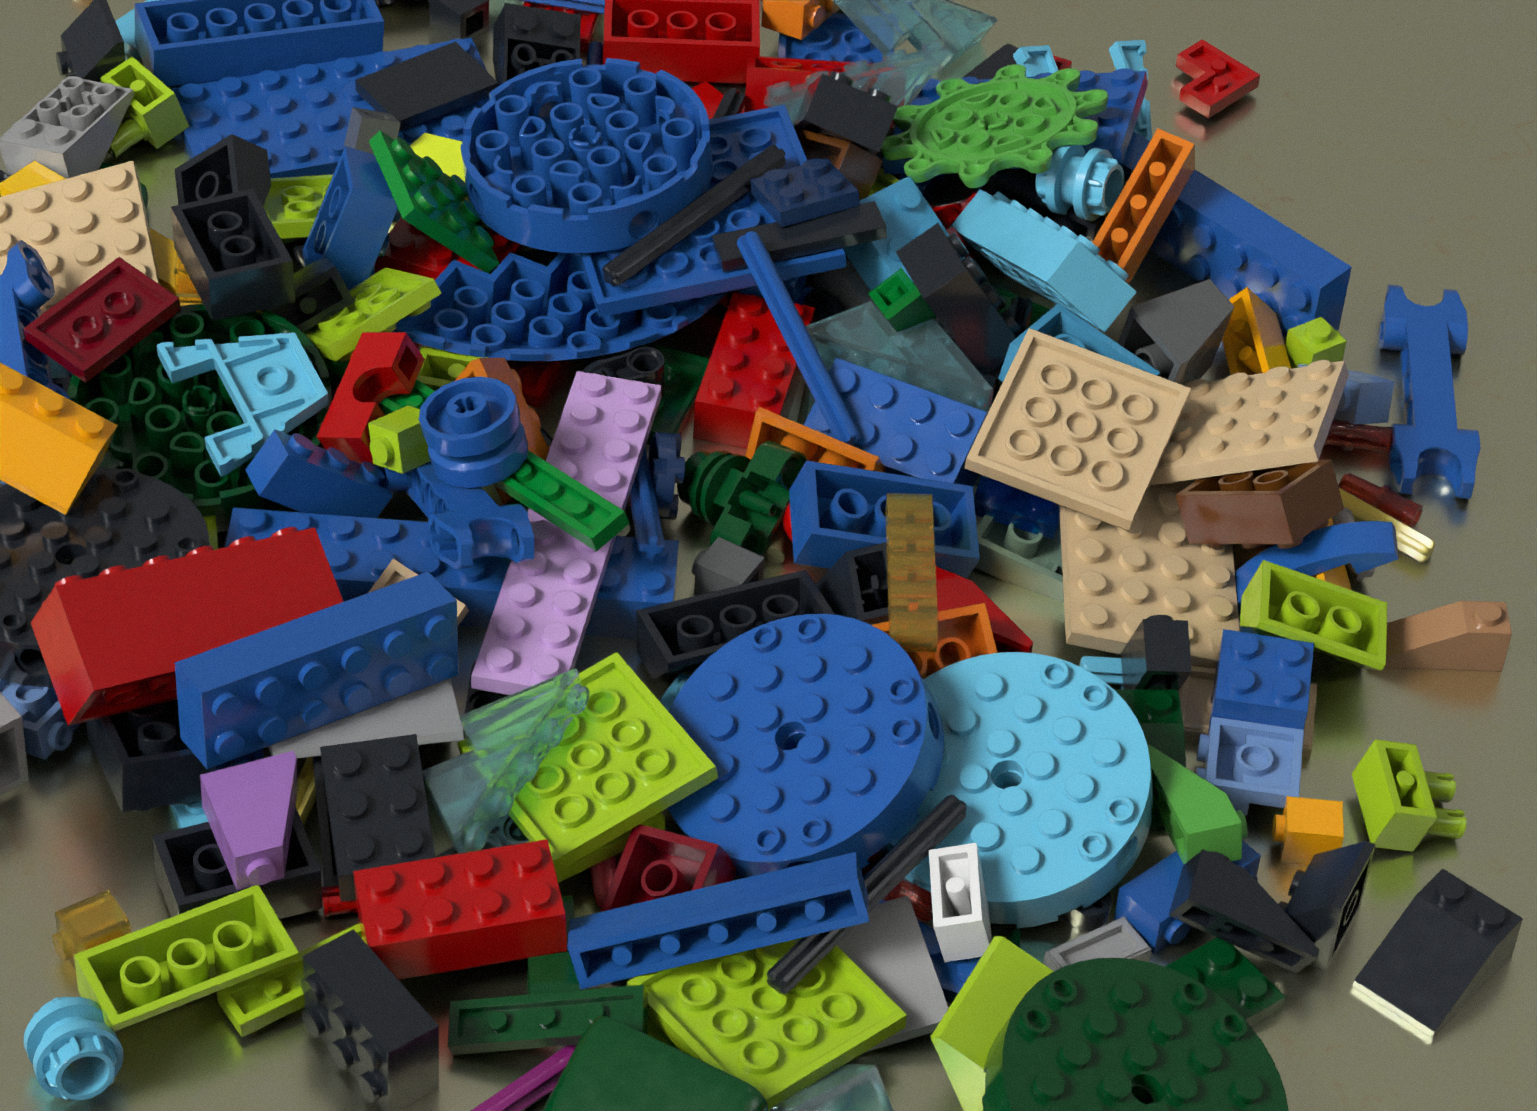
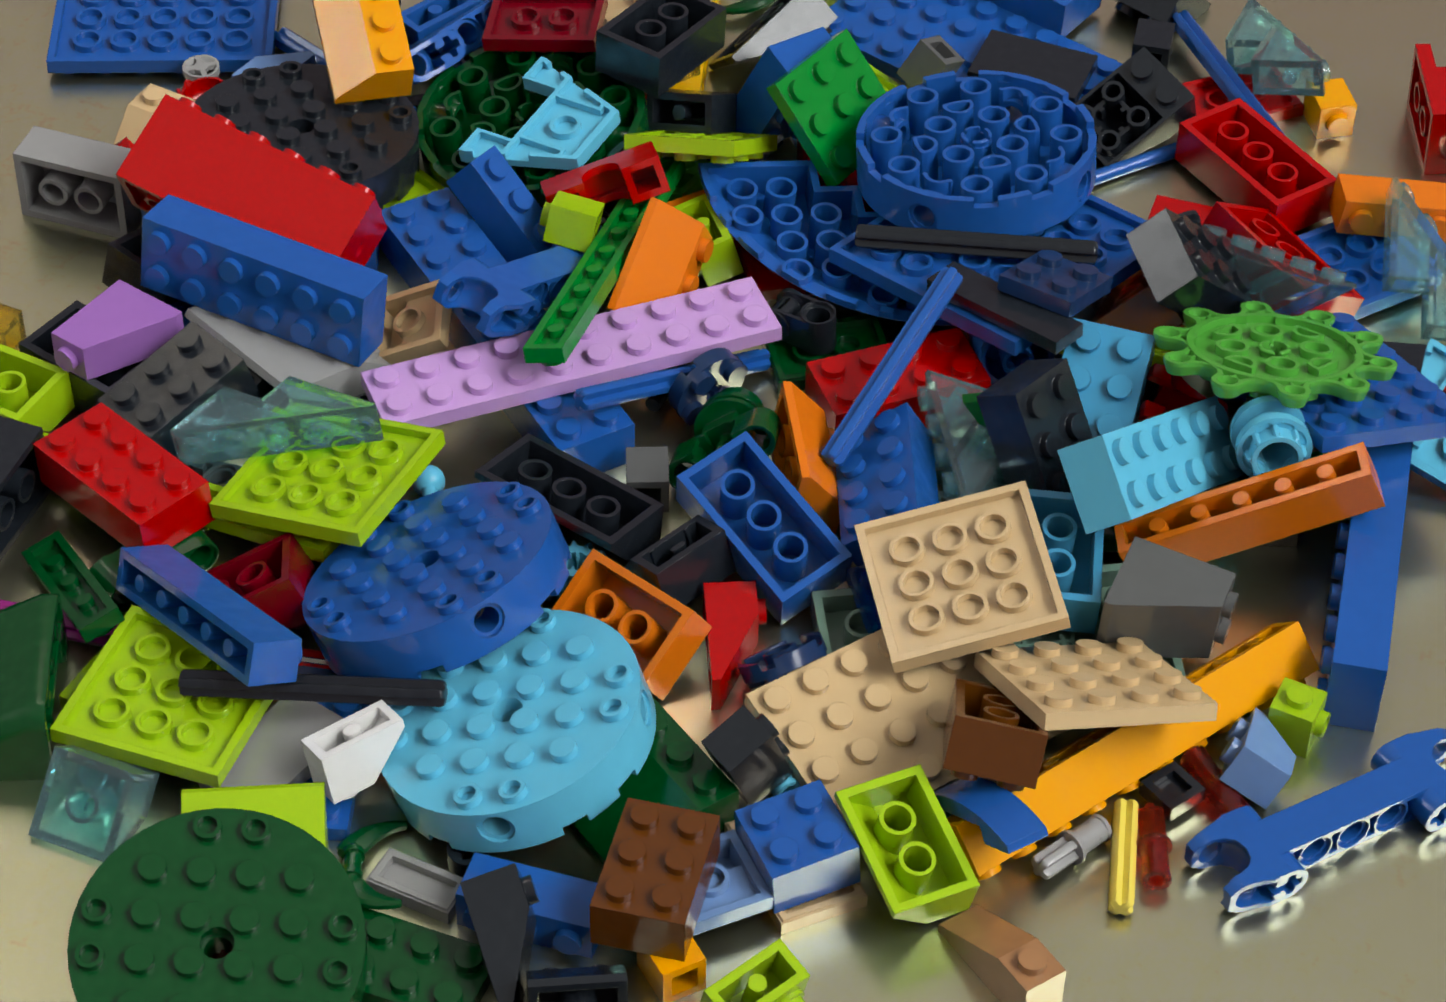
camera: 60 degrees right, 0 degrees up
blue wheel [419,376,528,488] -> none
clear yellow beam [886,493,938,652] -> none
bright green slope [1148,745,1248,865] -> none
none -> reddish brown brick [589,797,720,962]
none -> dark blue plate [738,632,827,689]
none -> black plate [1139,761,1206,822]

